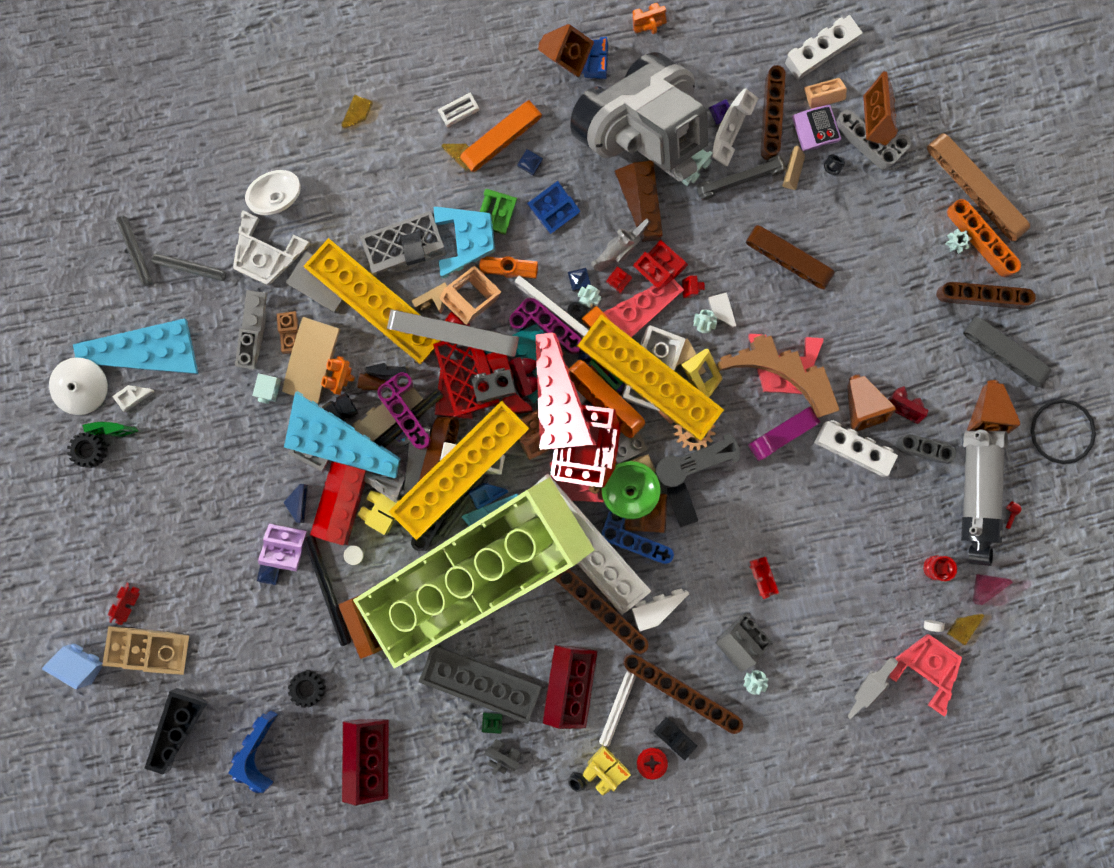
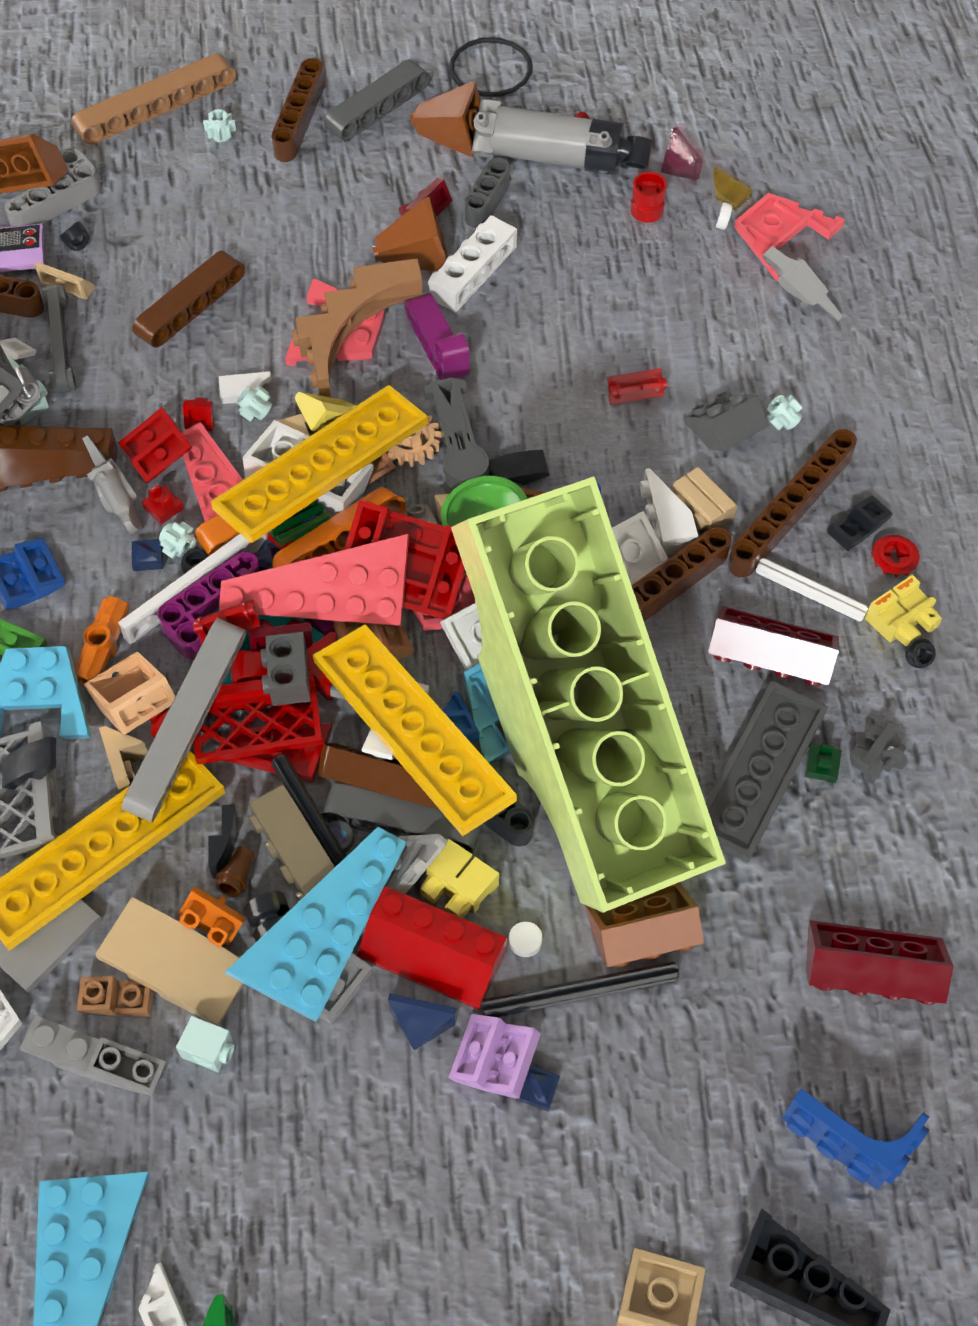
camera: 80 degrees left, 25 degrees down
black tyre [288,670,326,708] -> none
magenta beam [378,372,431,450] -> none
orange beam [947,199,1021,277] -> none
none -> red hinge [192,599,261,644]
none -> tan brick [672,467,738,532]

